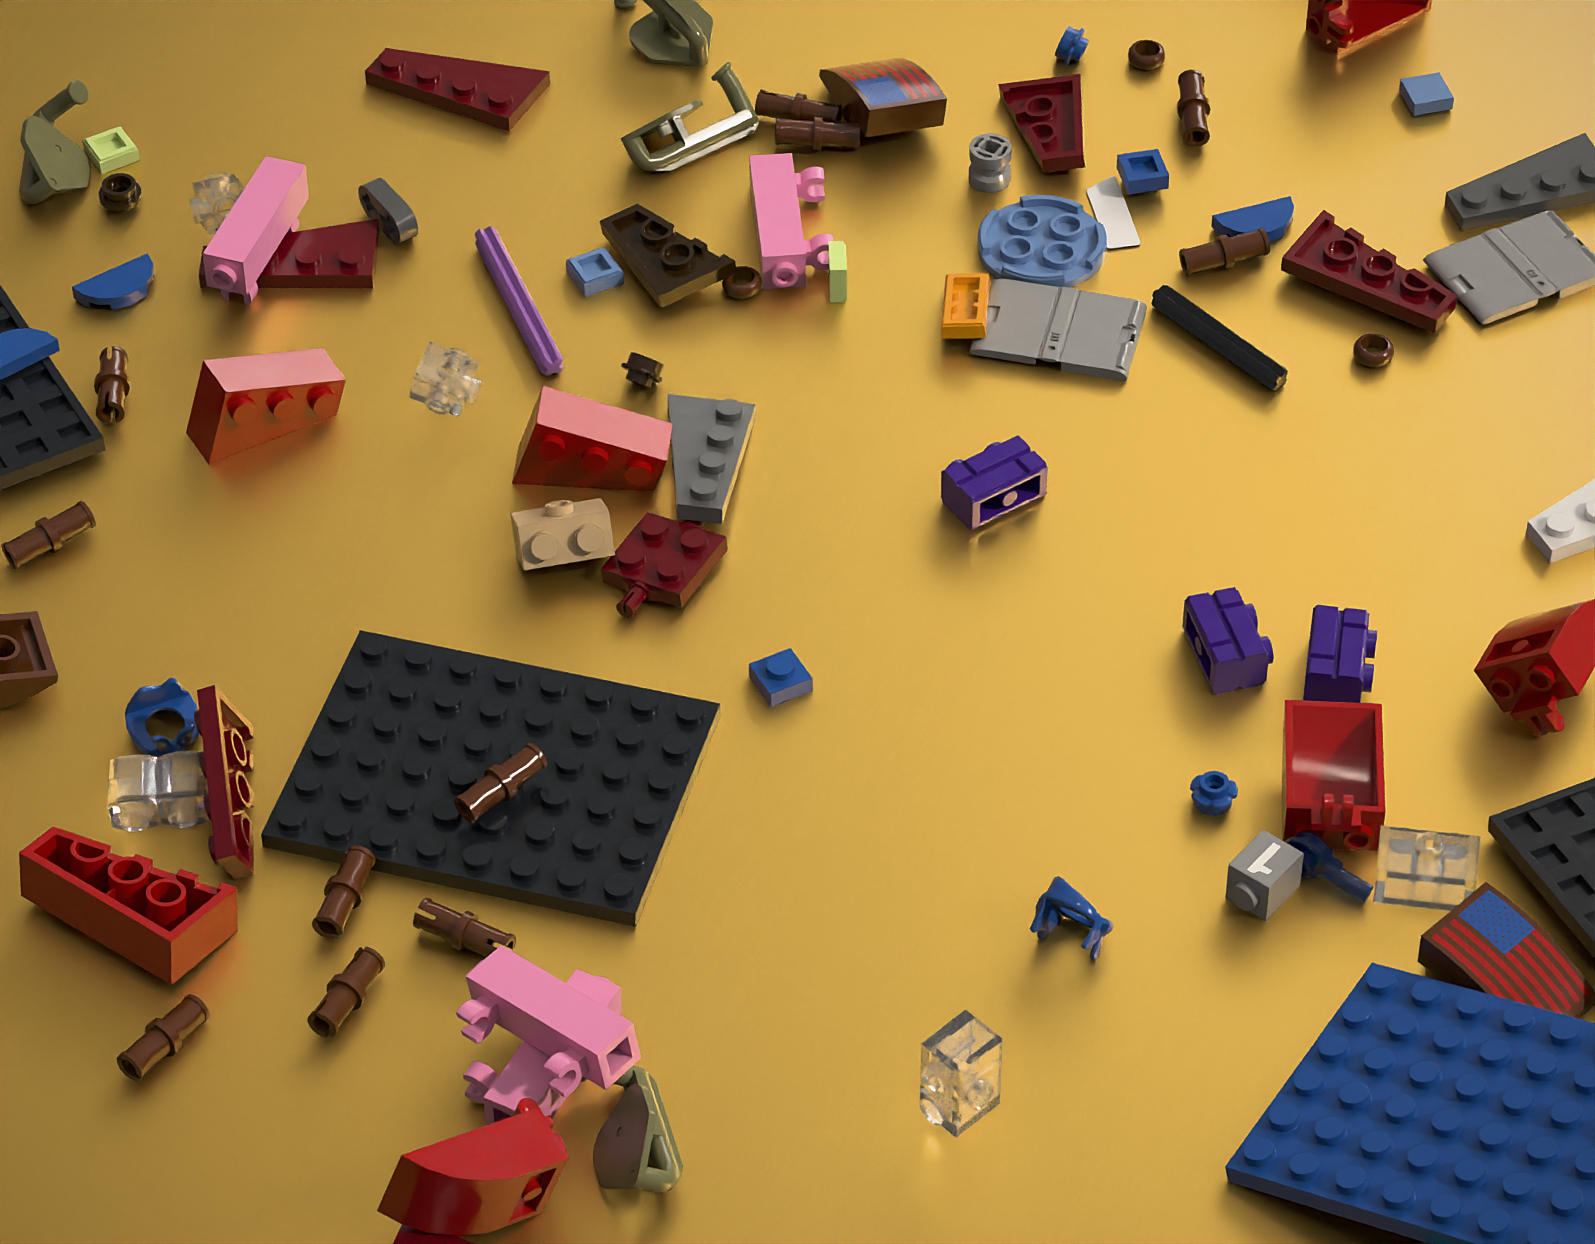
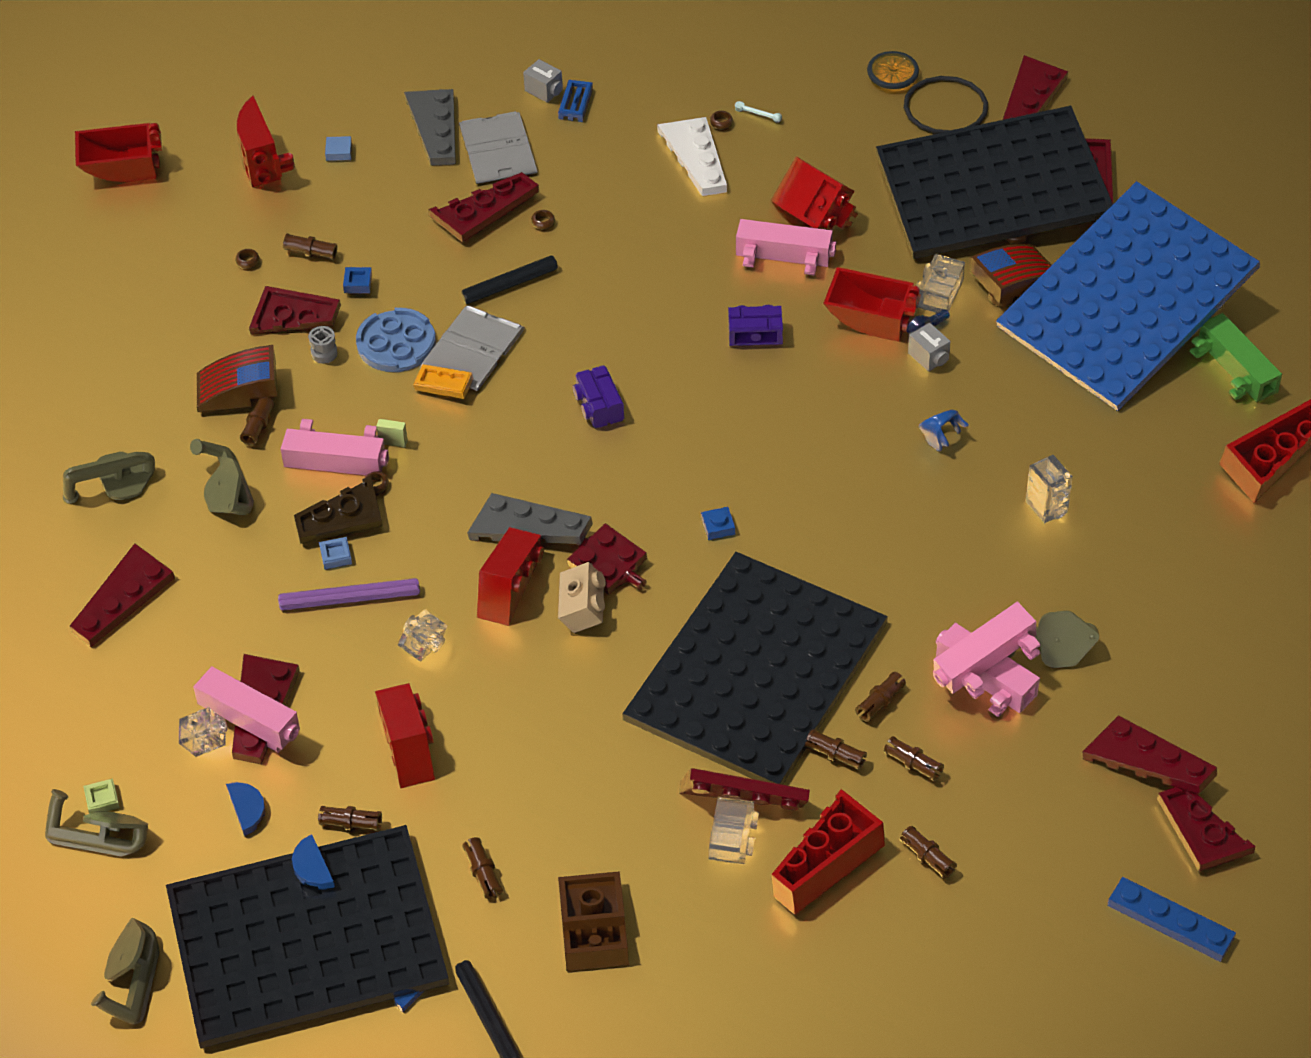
camera: 75 degrees left, 5 degrees up
dark brown plate [99,173,142,212] -> none
blue piece [125,677,200,757] -> none
dark grey beam [358,178,418,244] -> none
red piece [377,1098,569,1236] -> none
reddish brown pin [454,742,548,823] -> none
dark brown plate [621,352,664,388] -> none
reddish brown pin [755,89,843,122] -> none
blue plate [1054,26,1089,65] -> none
white sticker [1086,176,1141,249] -> none
reddish brown pin [1179,228,1270,276] -> none
blue plate [1190,771,1238,816] -> none
blue tile [1211,196,1294,243] -> none
dark purple brick [1303,605,1378,703] -> none
none -> bright pink brick [736,219,836,275]

